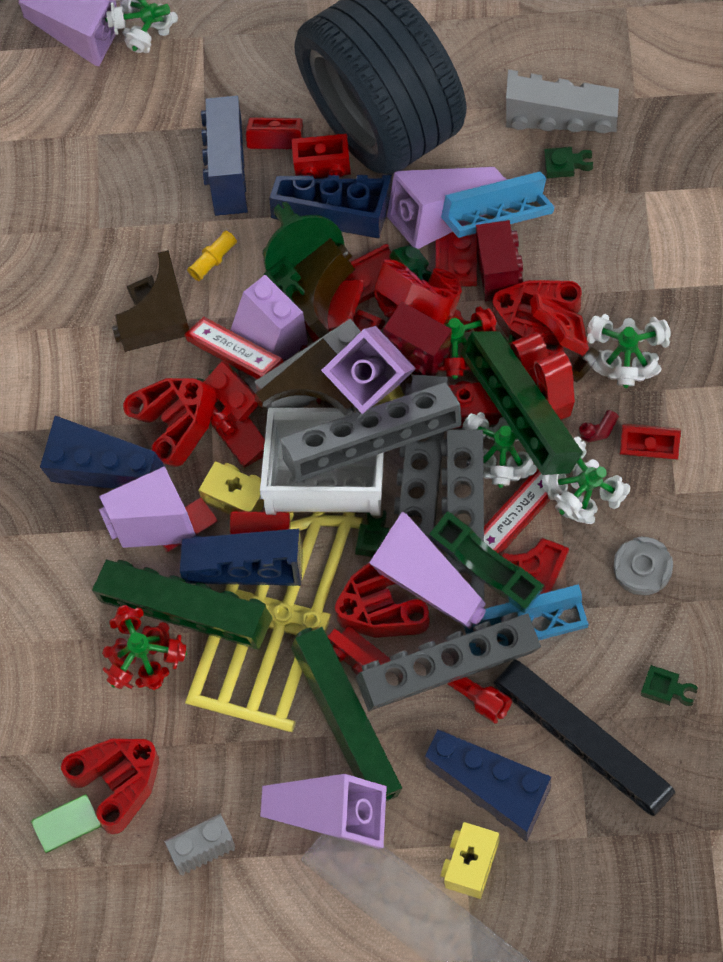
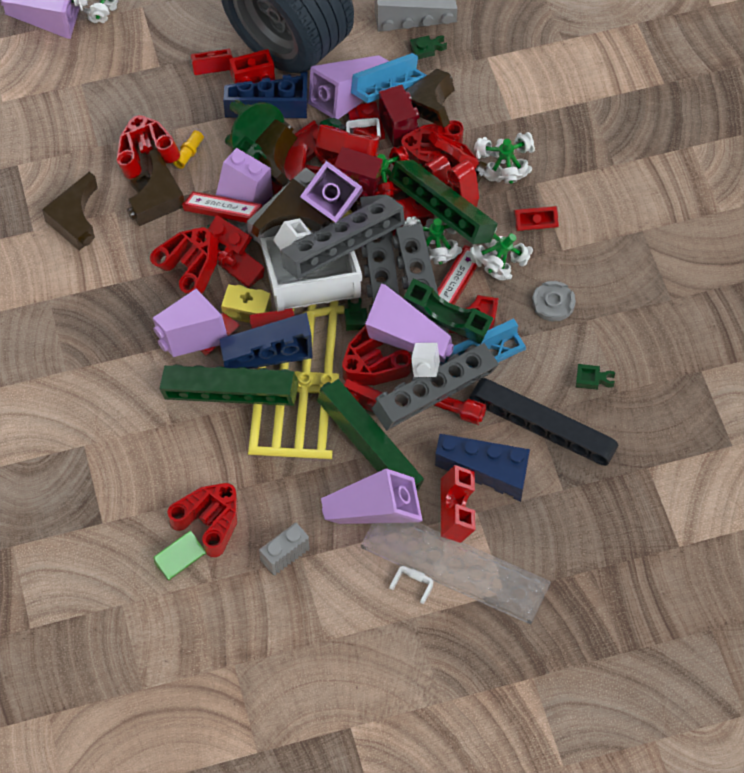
camera: 20 degrees left, 5 degrees down
dark blue wedge [40,415,166,489] -> none
red plant [102,605,187,690] -> none
wedge [201,95,248,216] -> none
light yellow brick [441,822,500,899] -> none
dark red arm [579,410,619,443] -> none
none -> dark brown arch [42,171,98,251]
none -> red connector [117,115,180,179]
none -> white brick [273,218,312,250]
none -> white piece [346,118,381,138]
none -> white piece [389,566,433,604]
none -> dark brown arch [406,69,455,128]
none -> white brick [411,343,440,377]
none -> red arch [441,465,476,543]

